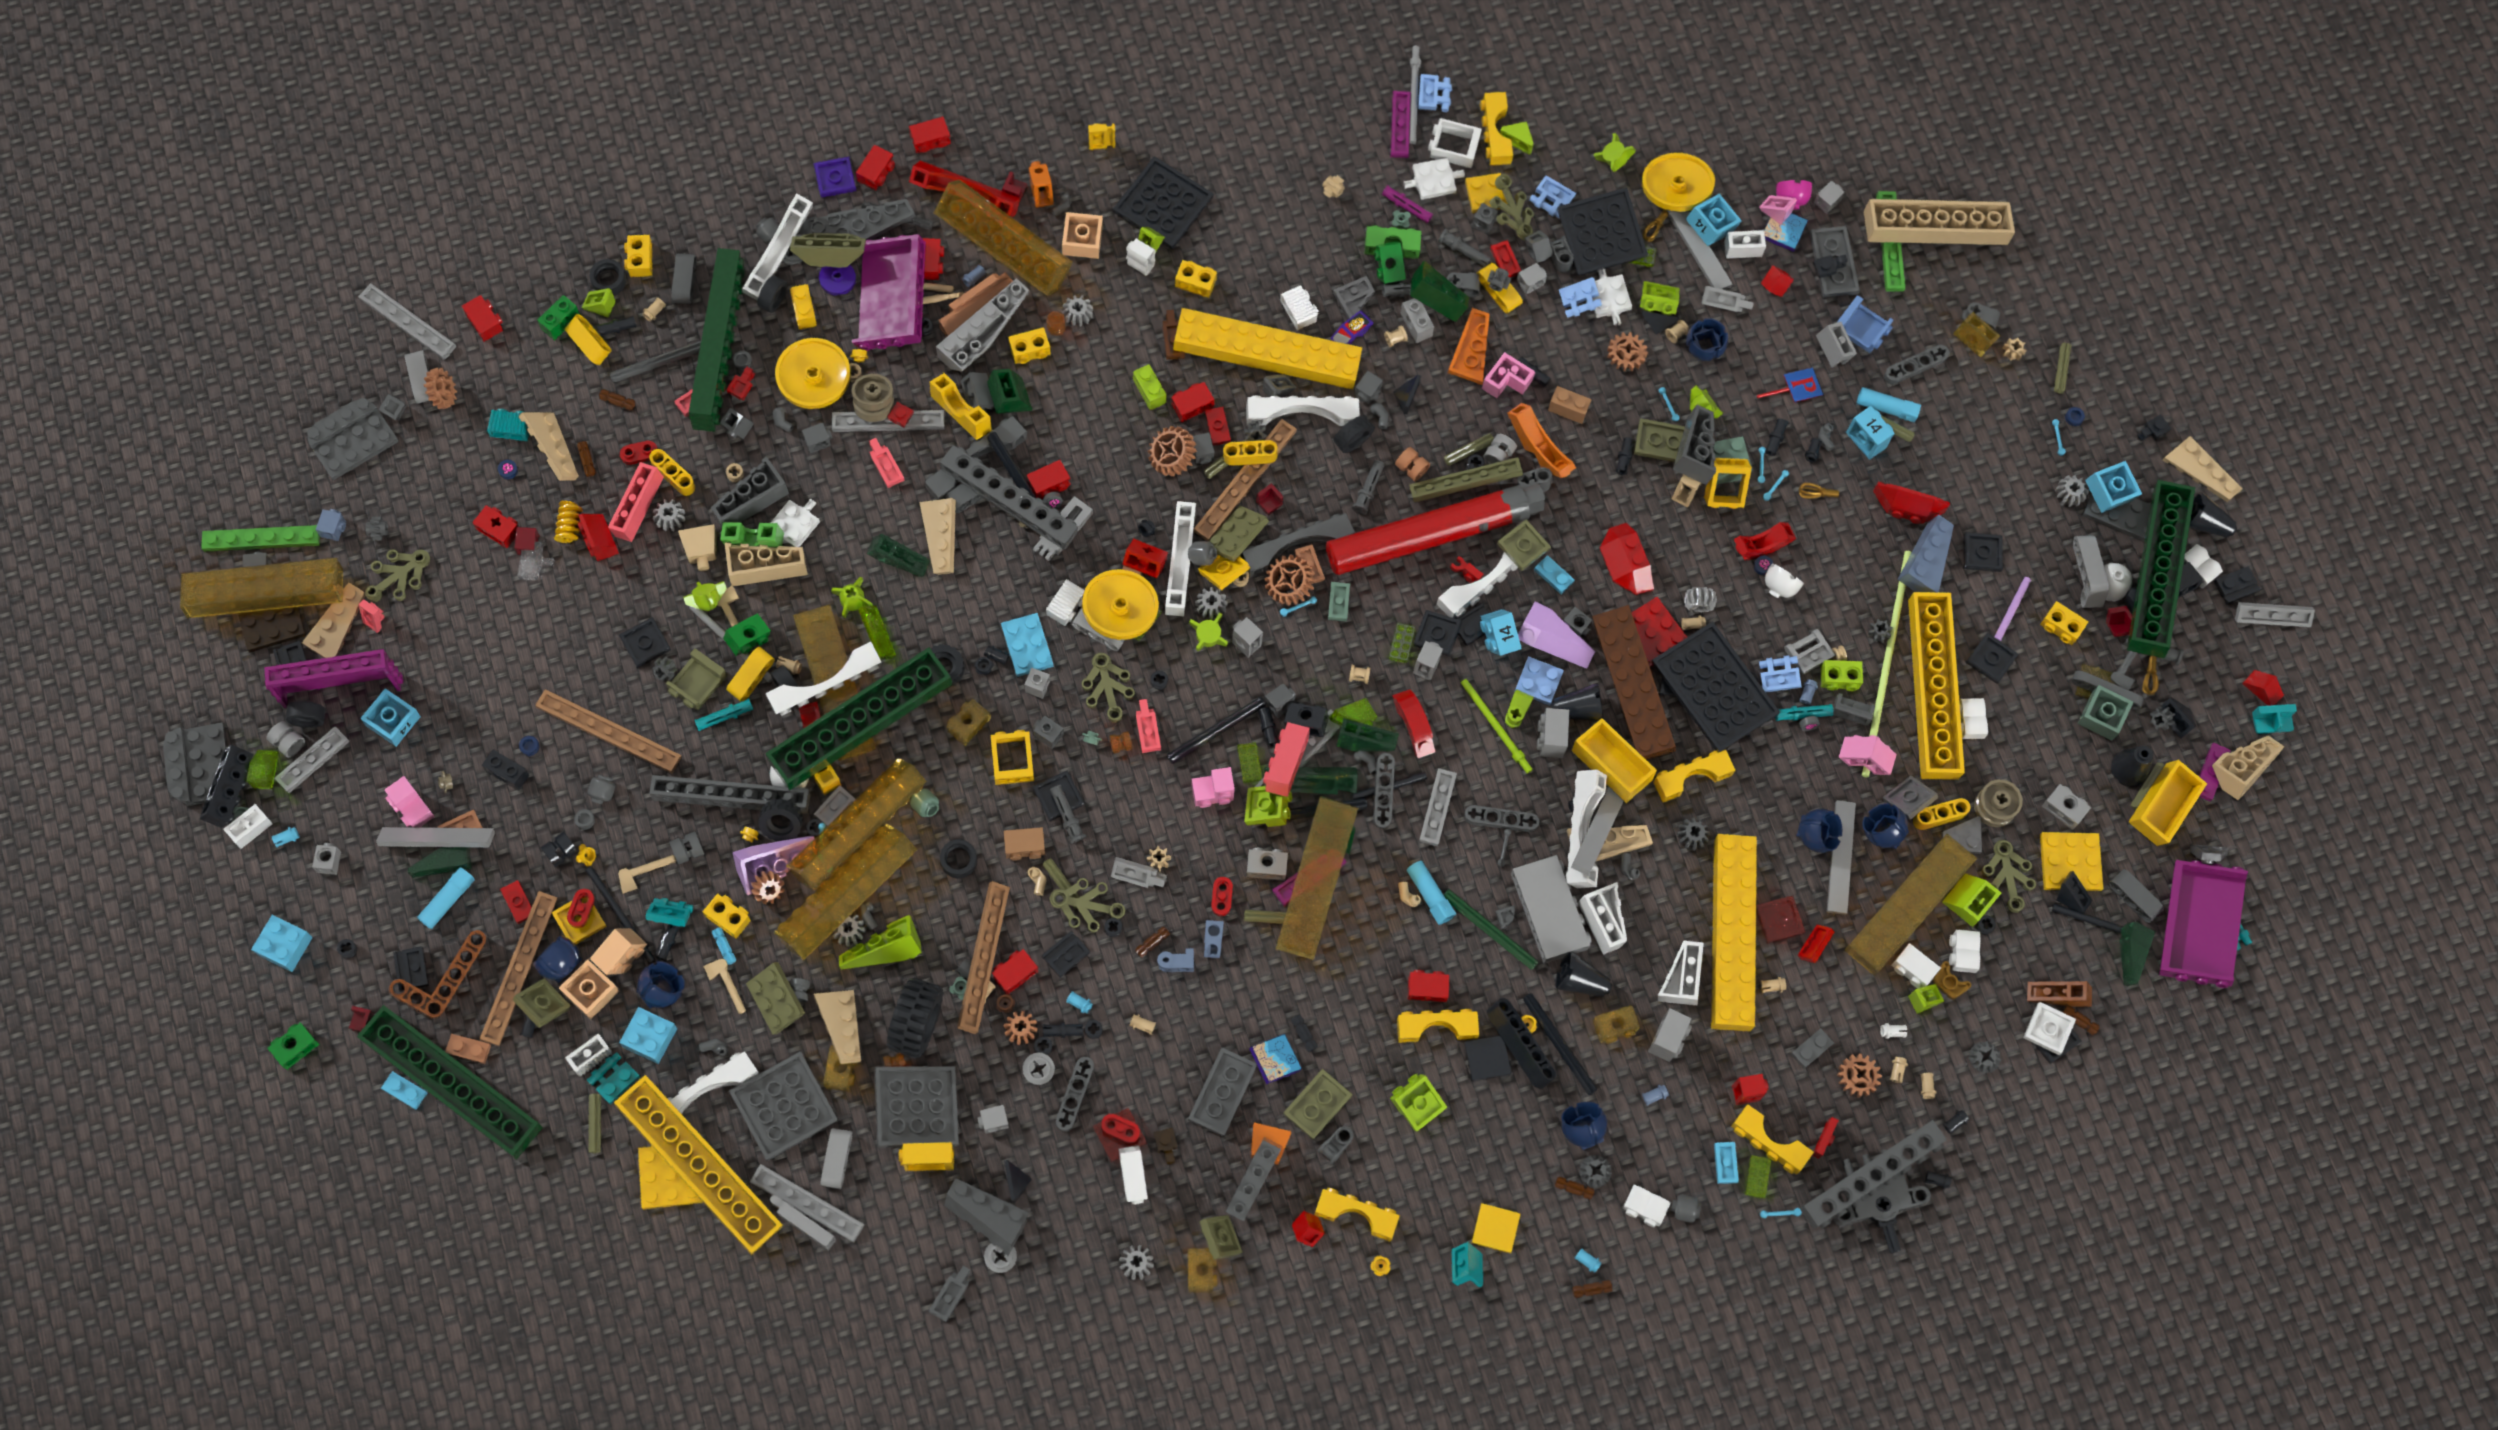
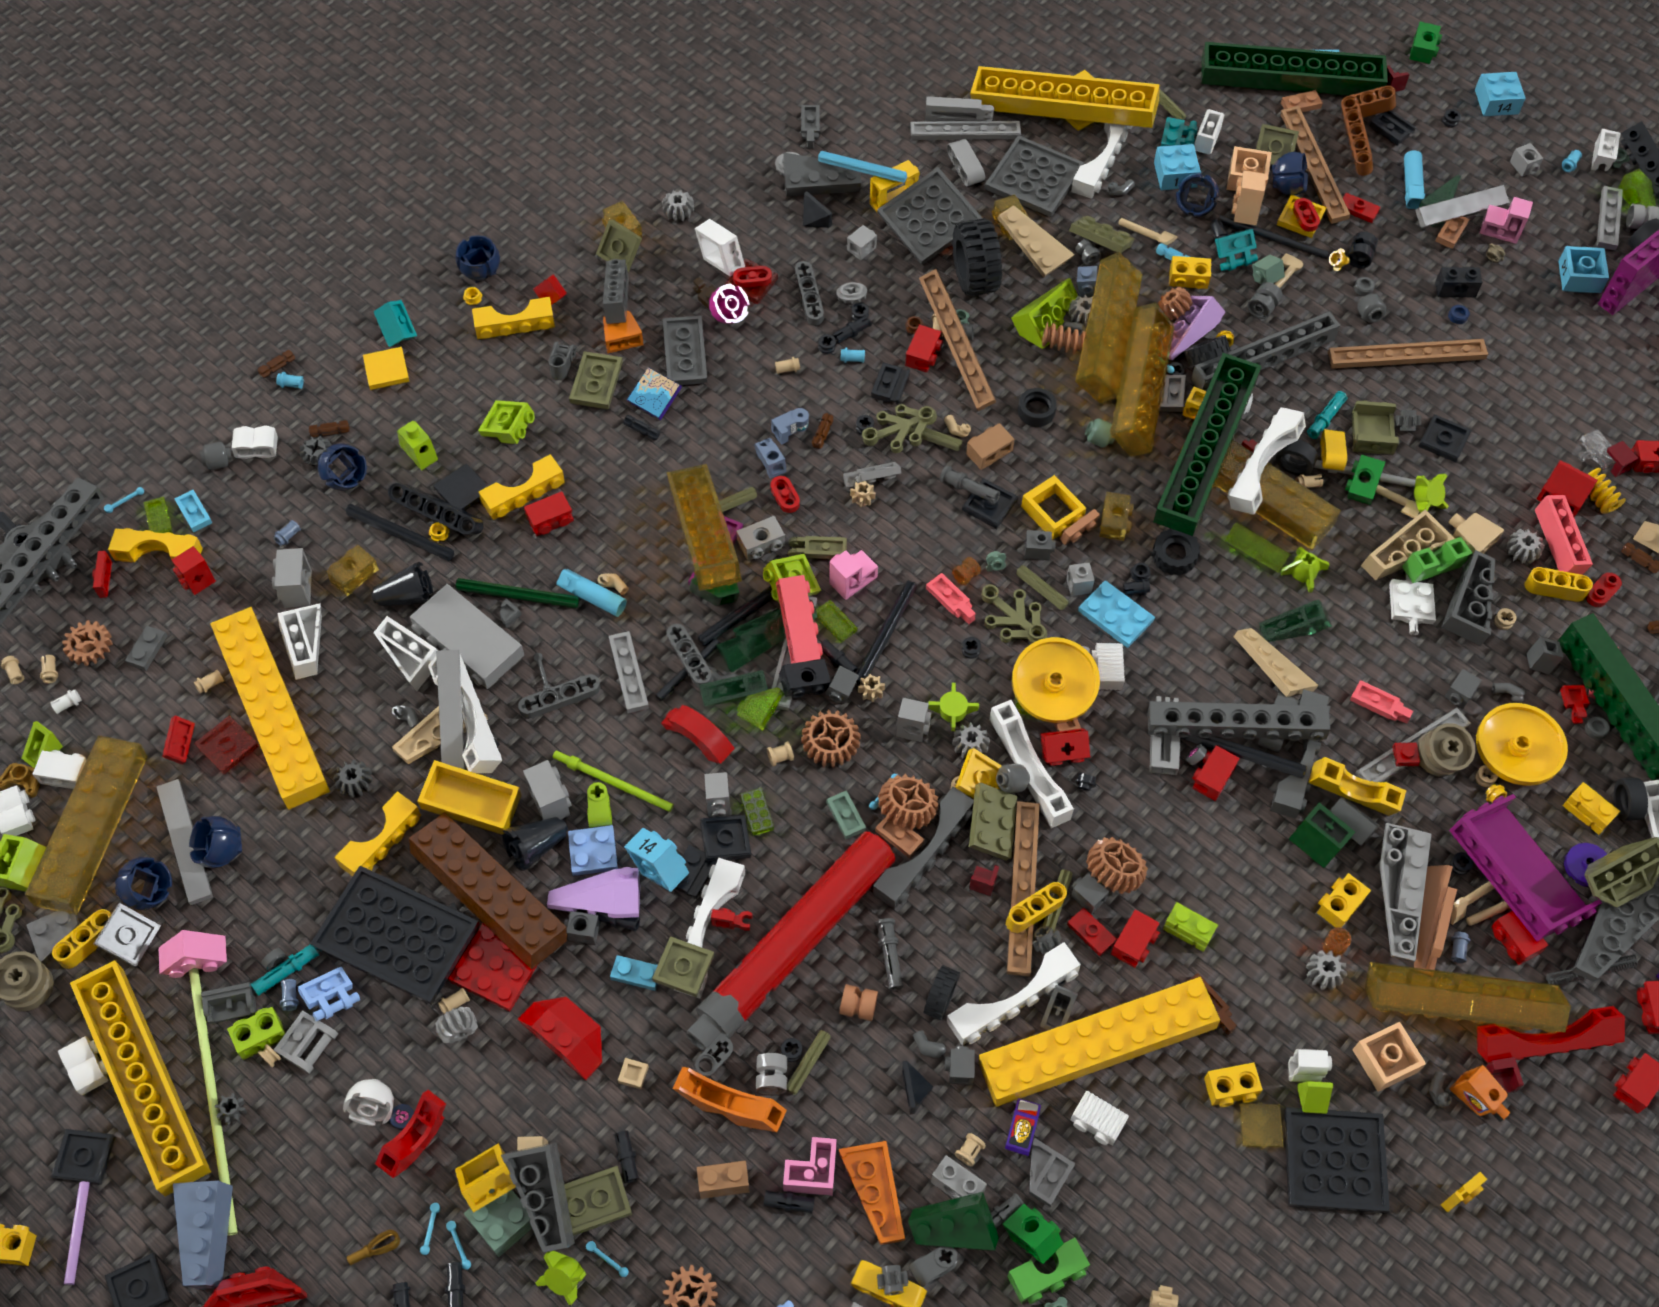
camera: 155 degrees right, 10 degrees down
nougat gear [1004,1011,1038,1045] -> none
olive plate [1409,457,1523,503] -> none
none -> lime torso [397,421,438,471]
none -> dark blue piece [455,235,500,283]
none -> tan plate [618,1058,649,1089]
none -> dark pink cylinder [709,284,749,324]
none -> olive hinge [788,536,847,559]
none -> nougat gear [801,709,861,767]
none -> medium azure axle [818,151,907,183]
none -> tan gear [858,674,885,702]
none -> olive axle [1016,565,1069,610]
none -> nougat piece [1042,322,1086,355]
none -> nougat plate [1060,509,1100,545]
none -> sand blue brick [1077,266,1100,297]
none -> clear yellow piece [1239,1102,1284,1149]
none -> sand green brick [1252,255,1285,284]

